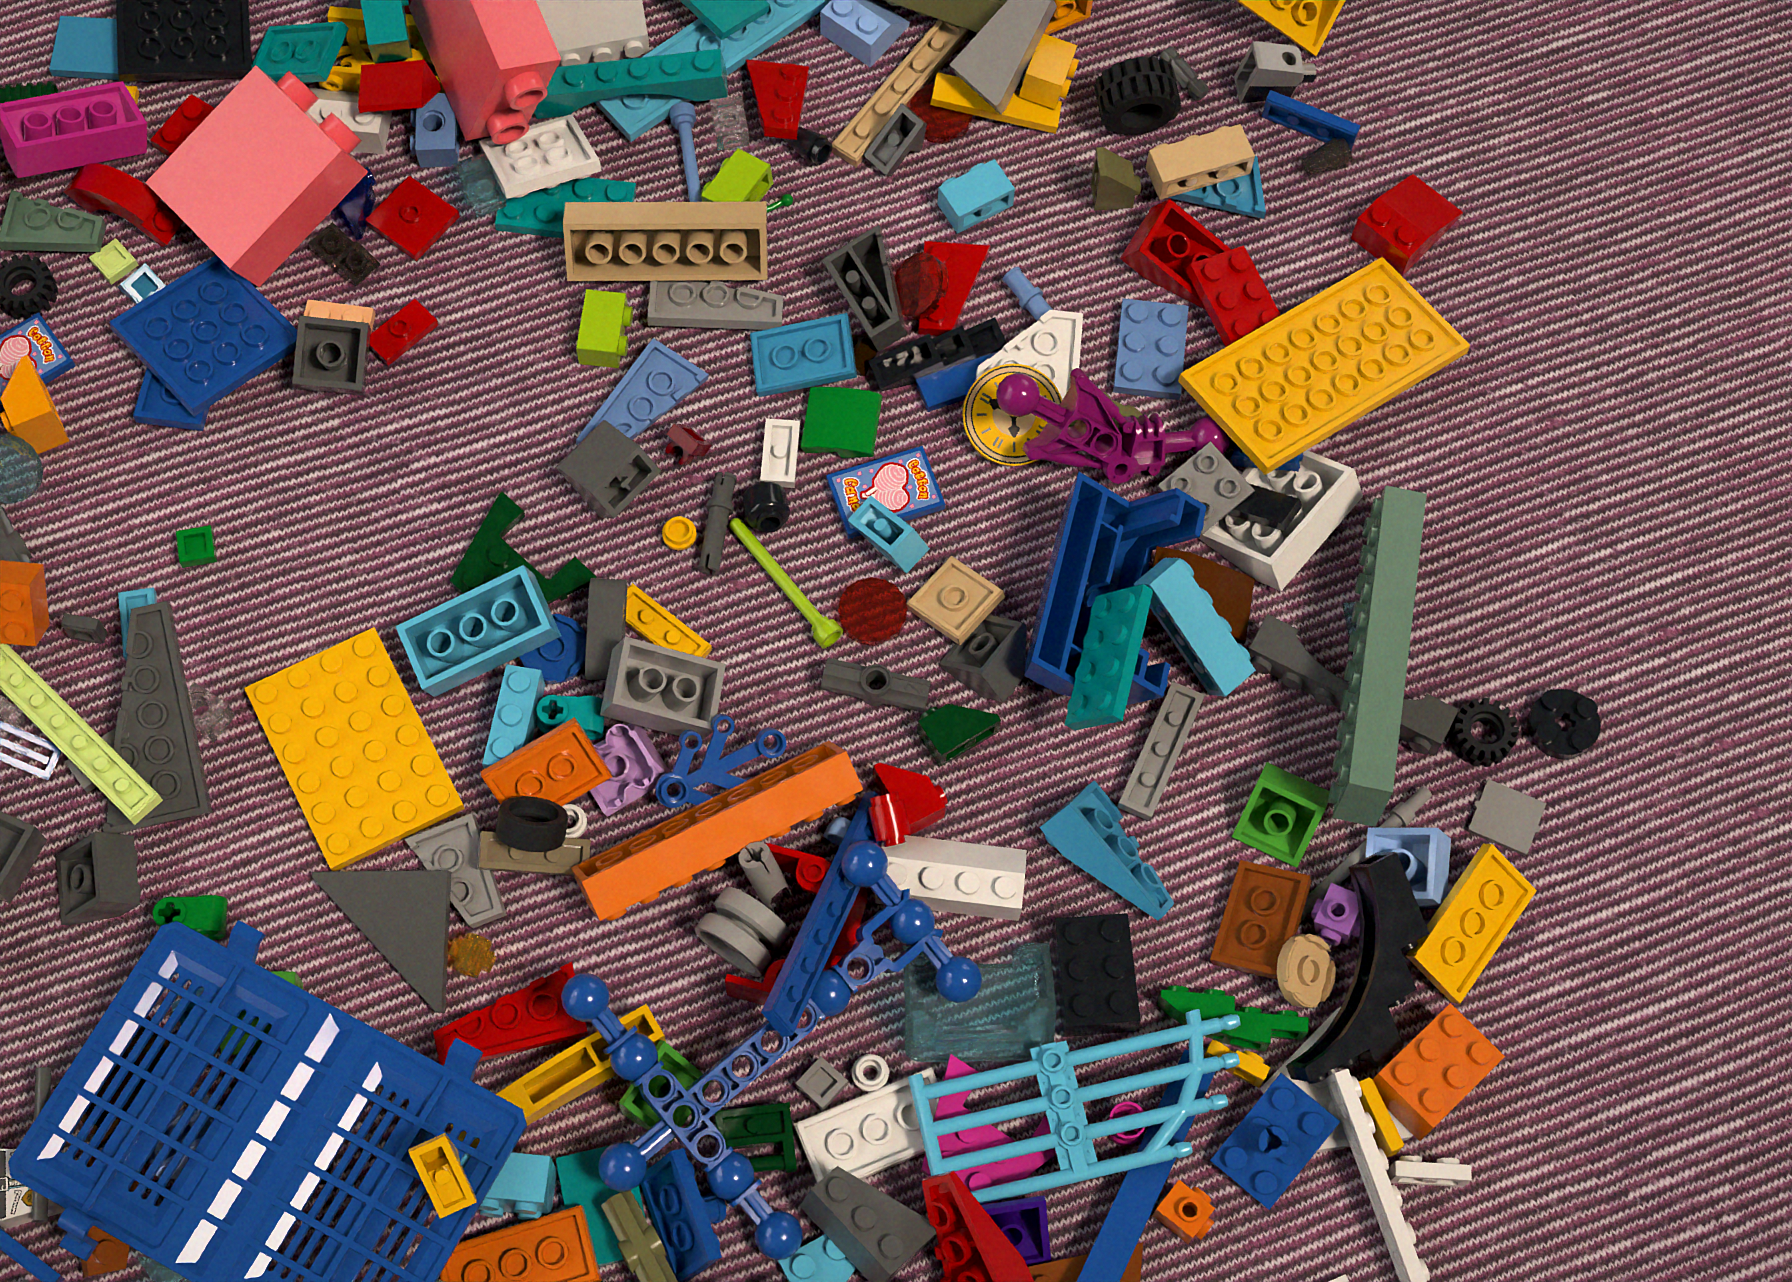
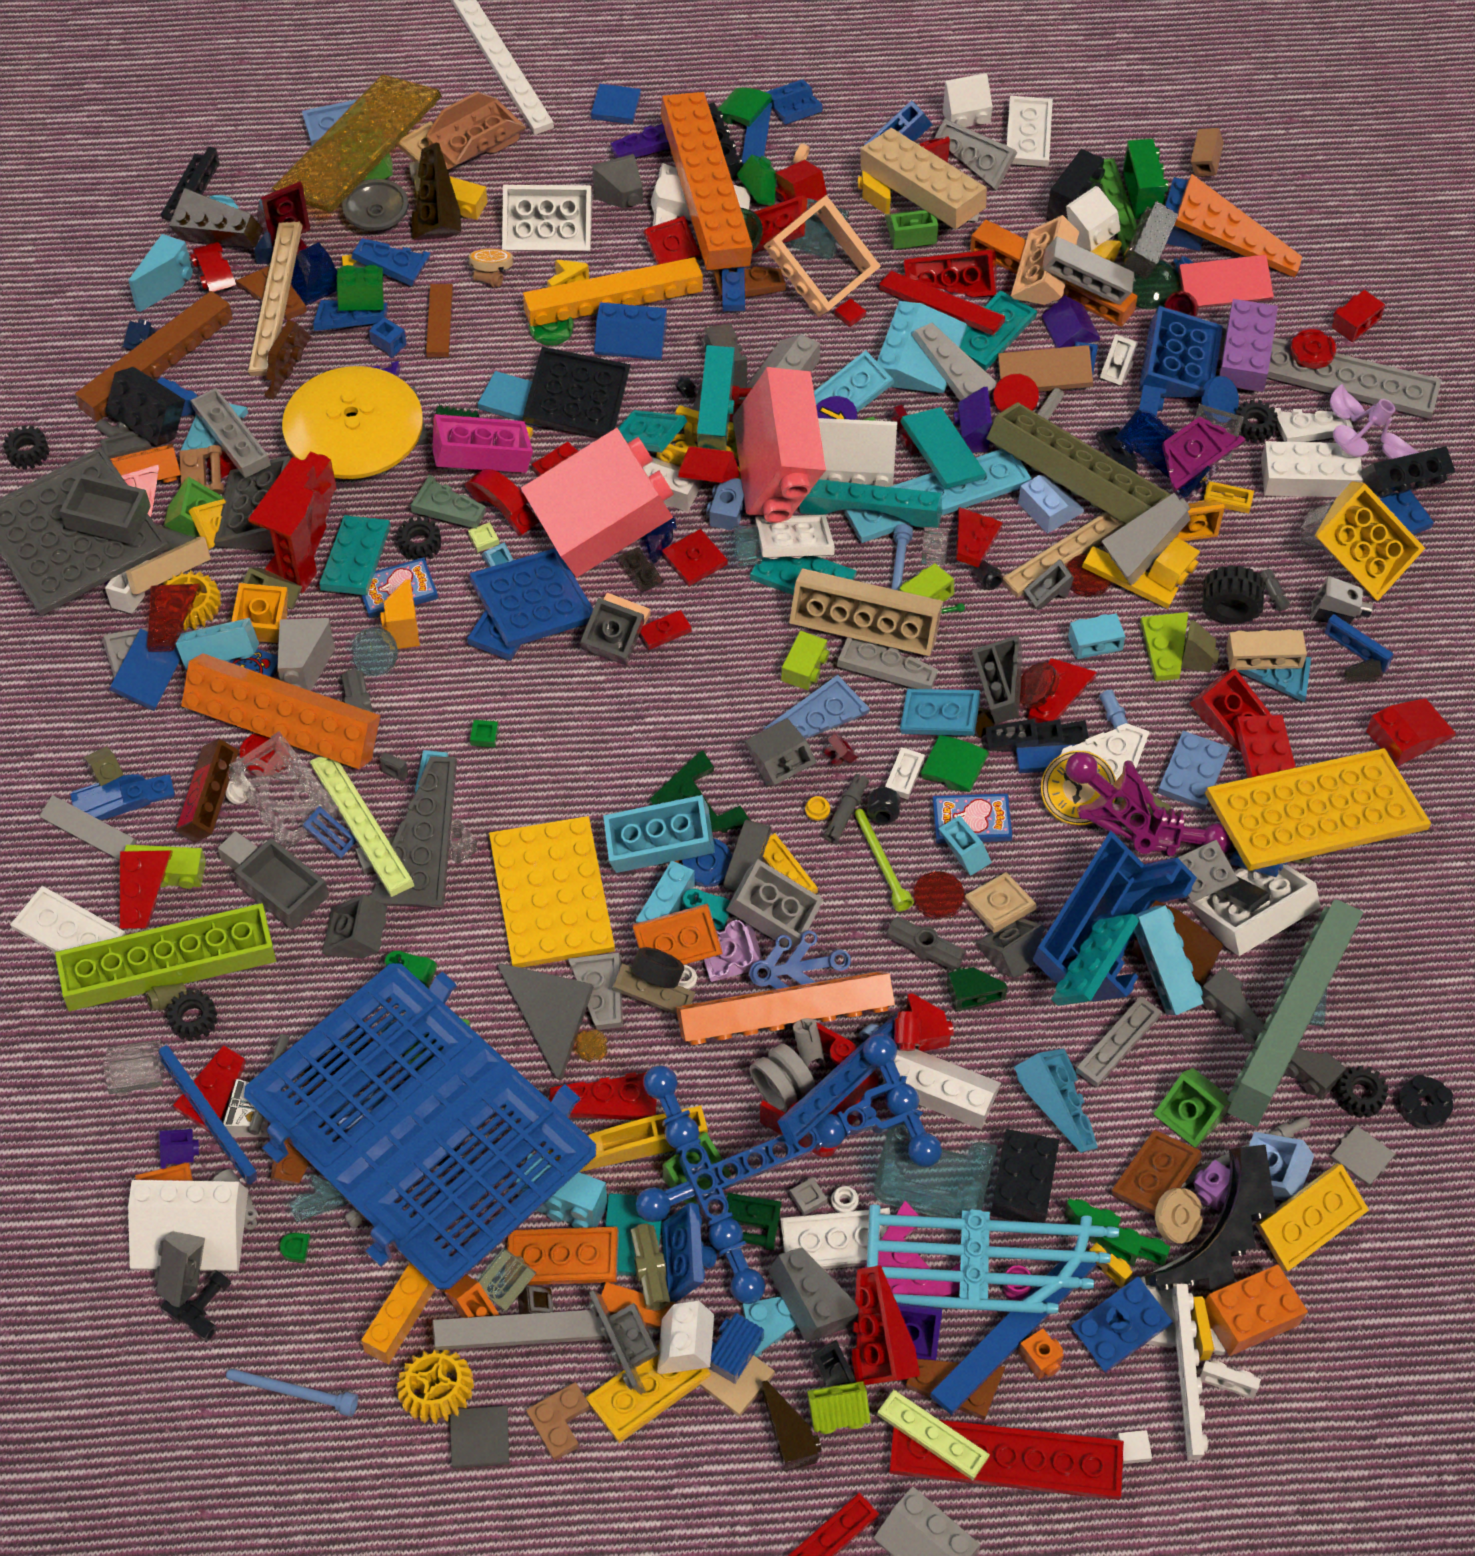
camera: 20 degrees right, 10 degrees down
yellow slope [408,1133,477,1219] -> none
none -> lime wing [1140,612,1188,682]

